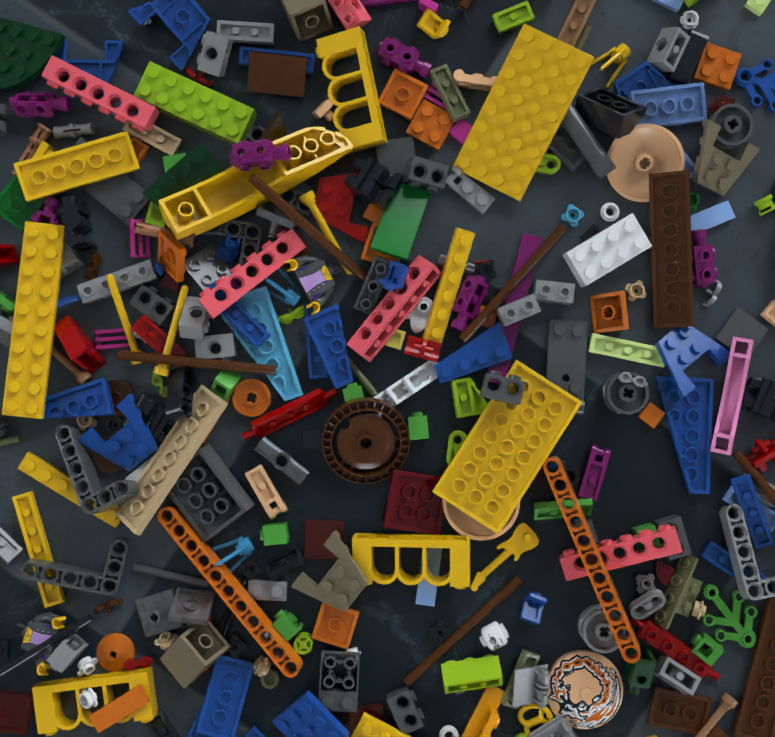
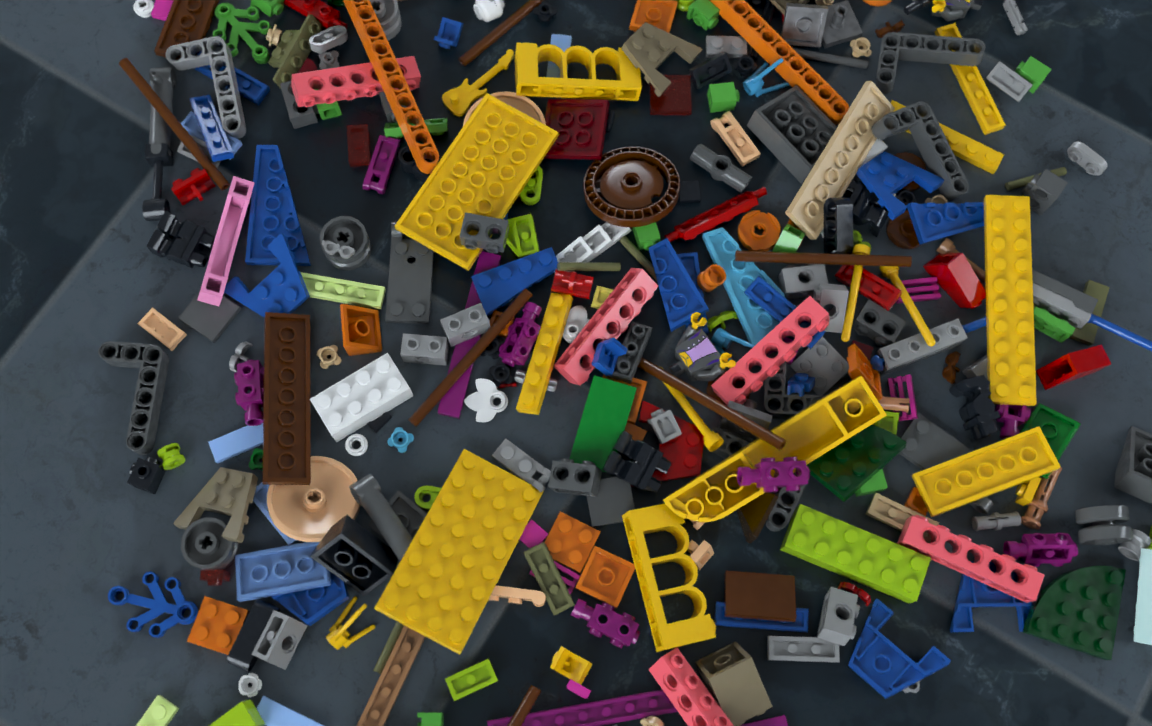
camera: 175 degrees right, 15 degrees down
bright green brick [407,412,429,440] -> none
orange tile [637,402,665,428] -> none
none -> clear red plate [347,124,371,167]
none -> white plate [464,378,508,423]
none -> olive bar [557,262,621,271]
none -> light grey bracket [647,408,682,444]
none -> orange wheel [697,264,726,292]
none -> tan plate [850,37,872,58]

